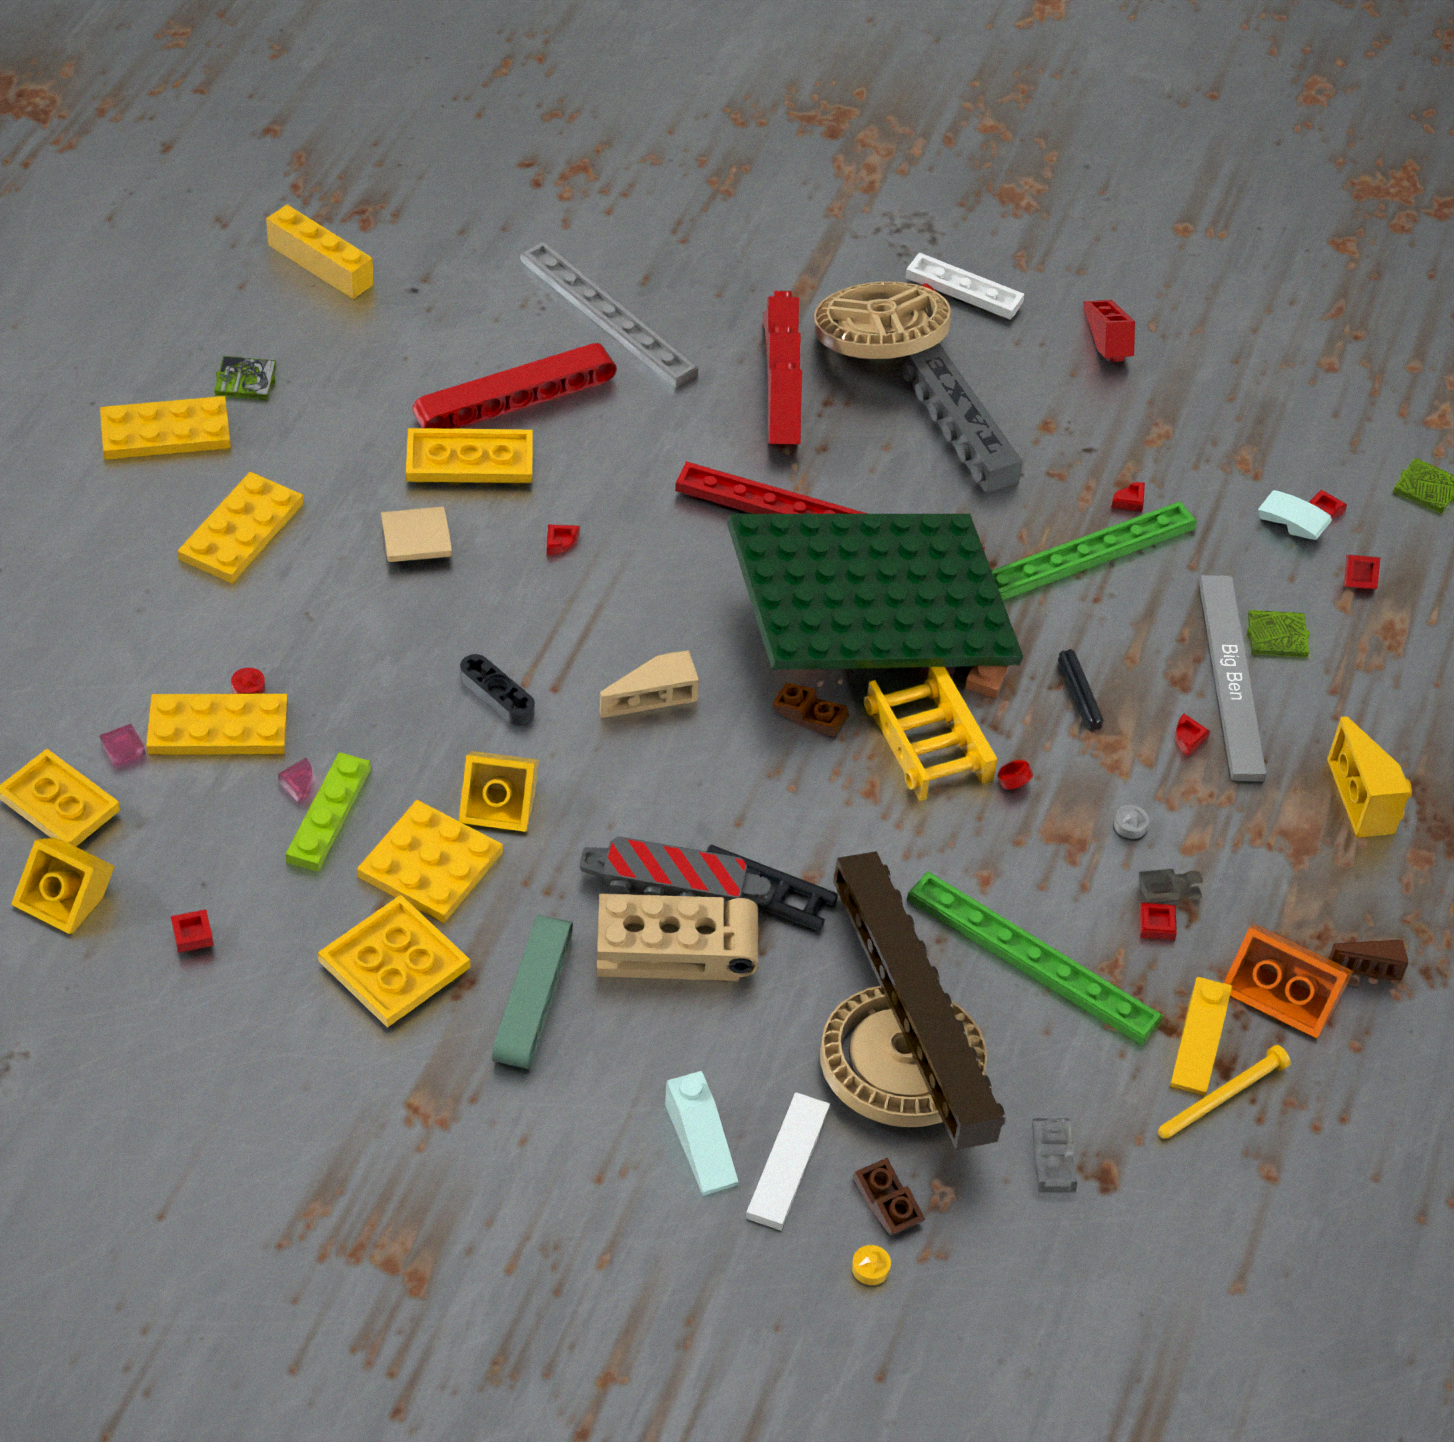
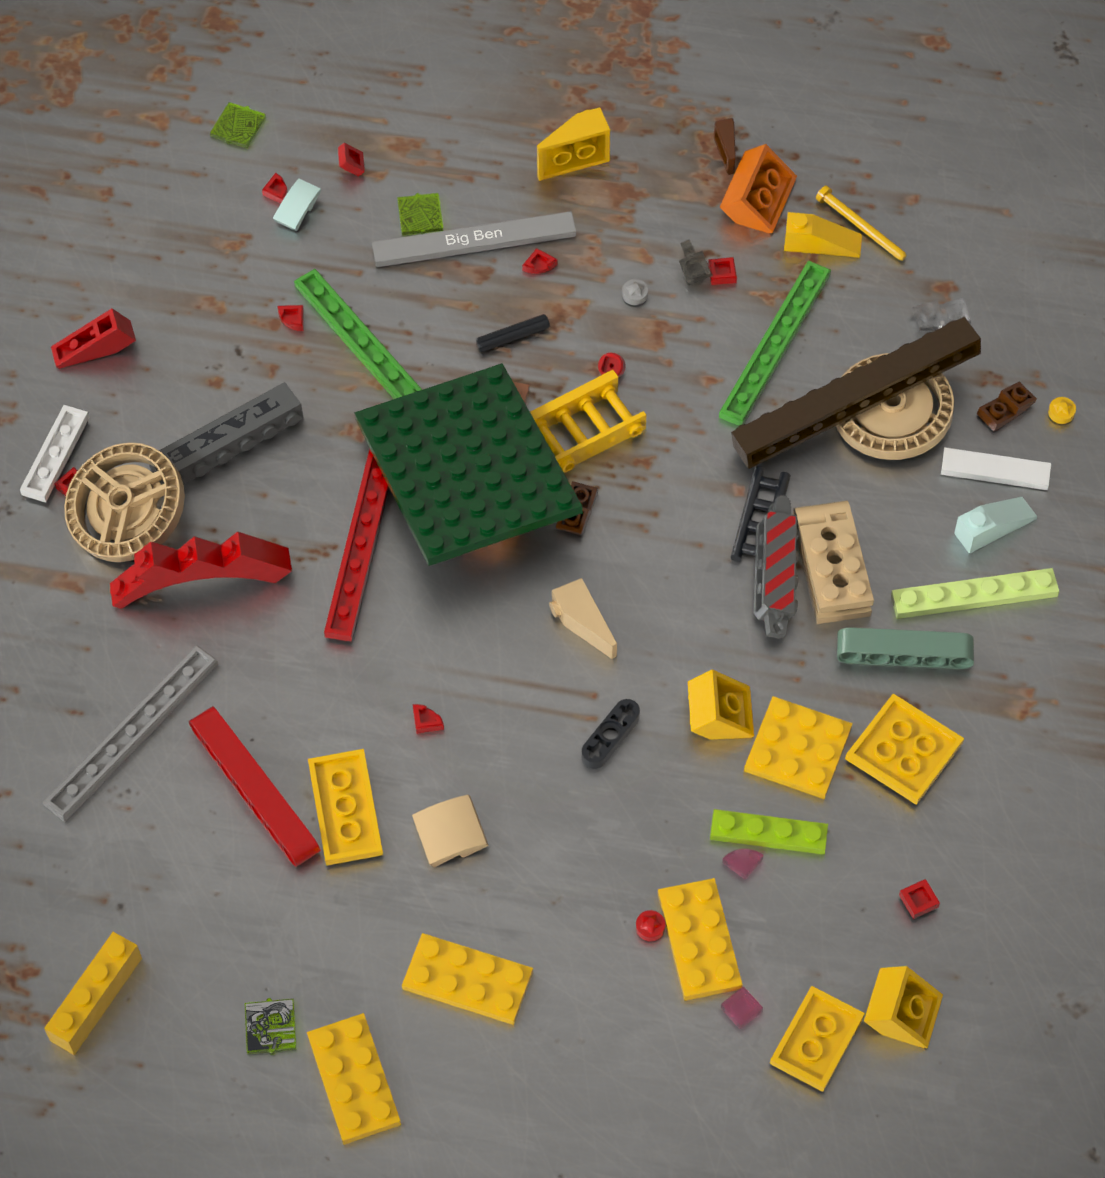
camera: 95 degrees left, 10 degrees up
none -> yellowish green plate [891,568,1059,619]

